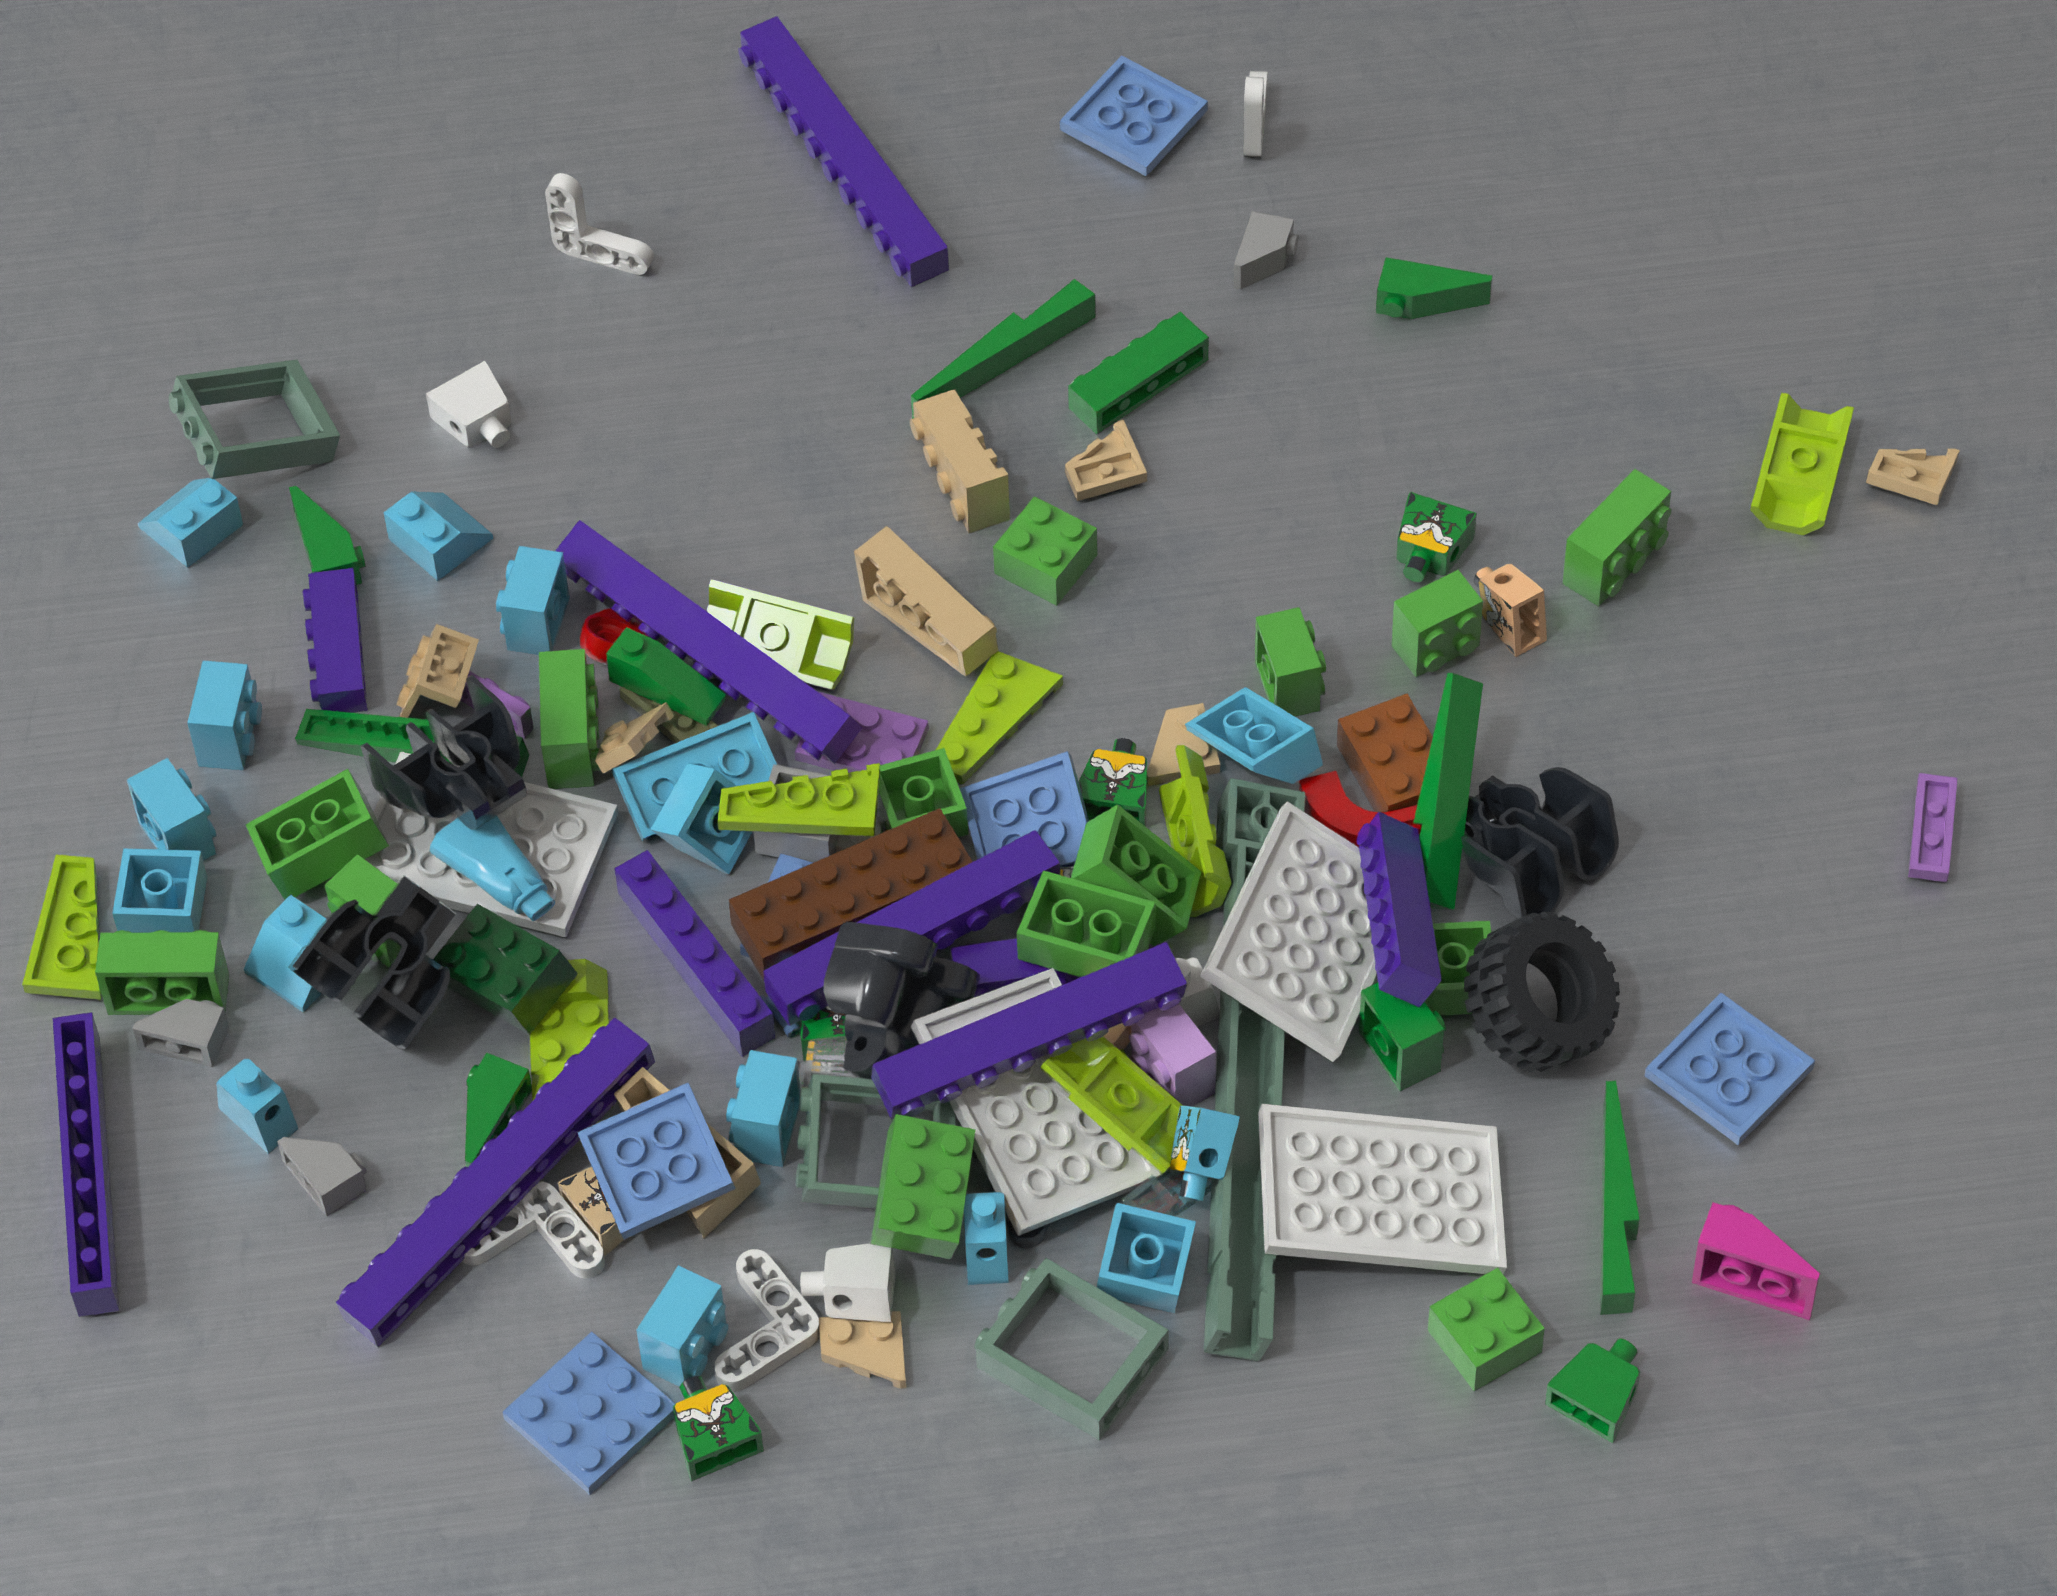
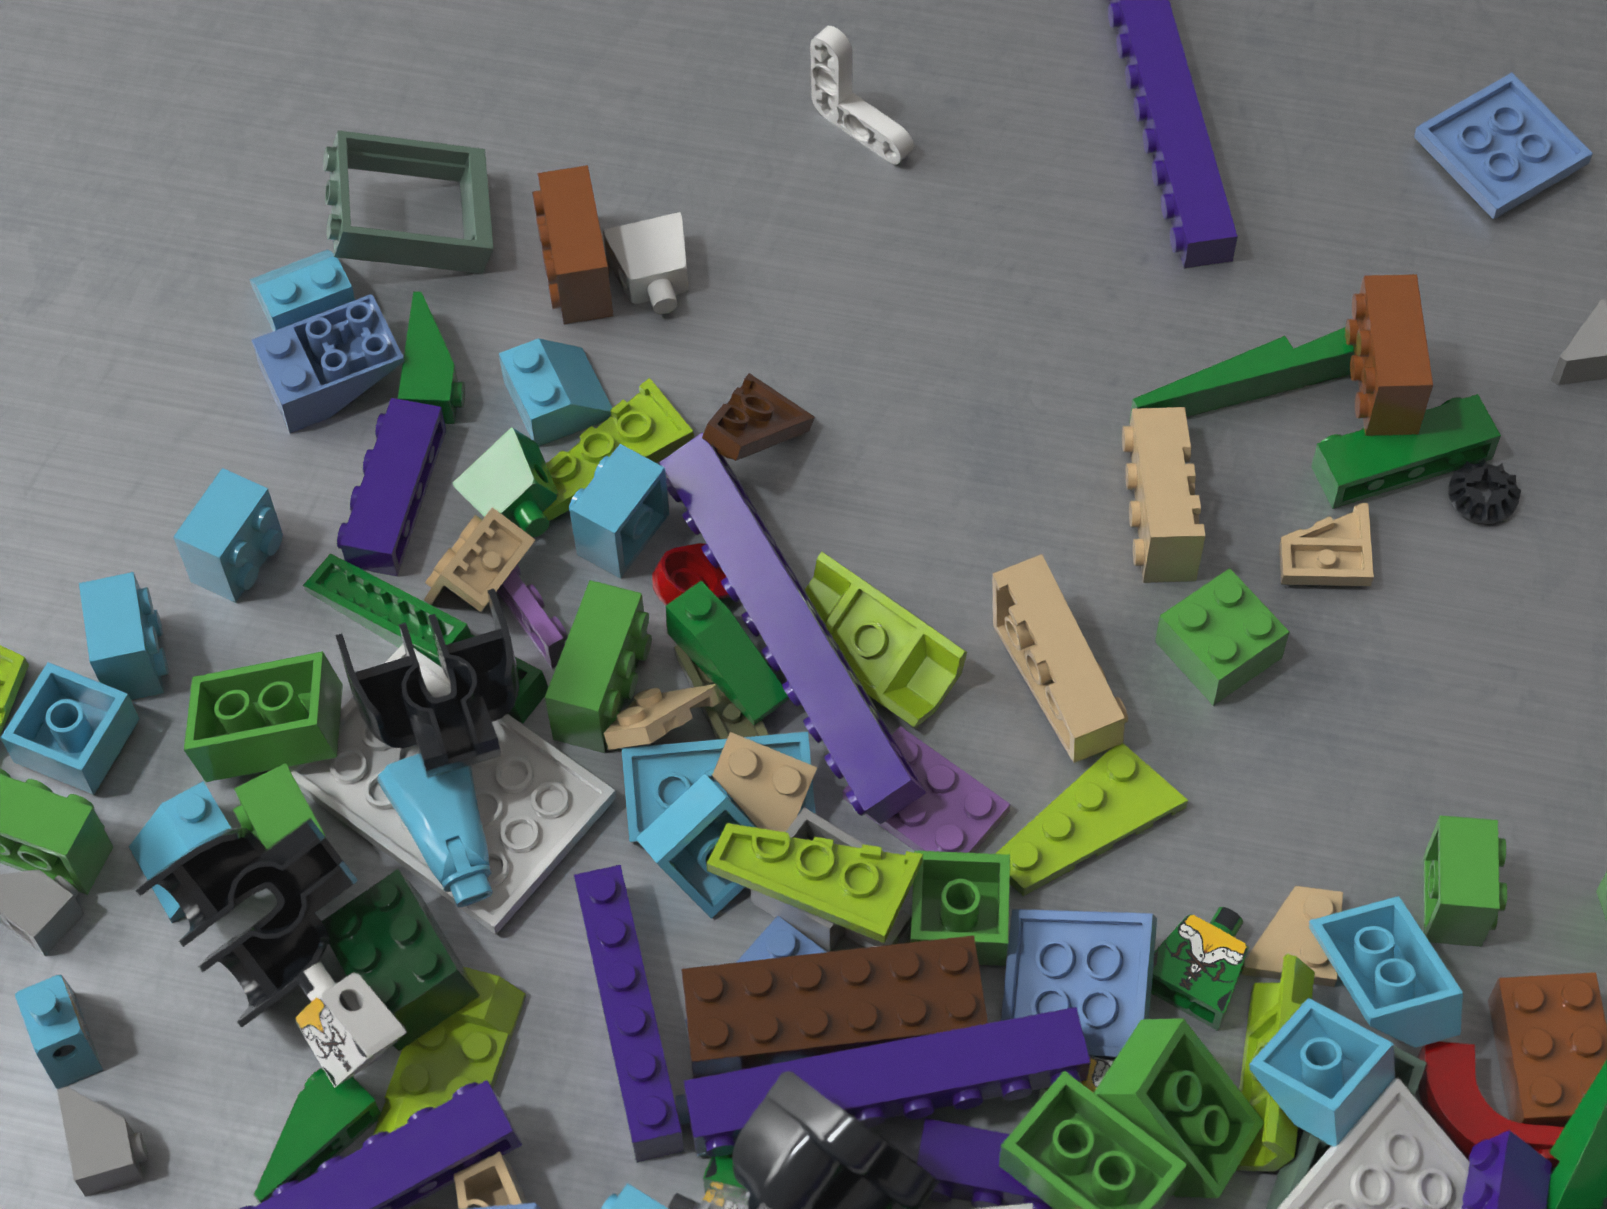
camera: 20 degrees right, 5 degrees up
none -> medium blue slope [252,294,404,433]
none -> white torso [296,962,407,1088]
none -> torso [452,427,558,538]
none -> dark orange brick [532,165,614,325]
none -> lime wing [543,378,695,521]
none -> reddish brown wing [702,373,815,461]
none -> tan wing [712,732,817,832]
none -> medium azure slope [1249,998,1395,1147]
none -> dark orange brick [1345,274,1433,436]
none -> black gear [1448,458,1521,524]

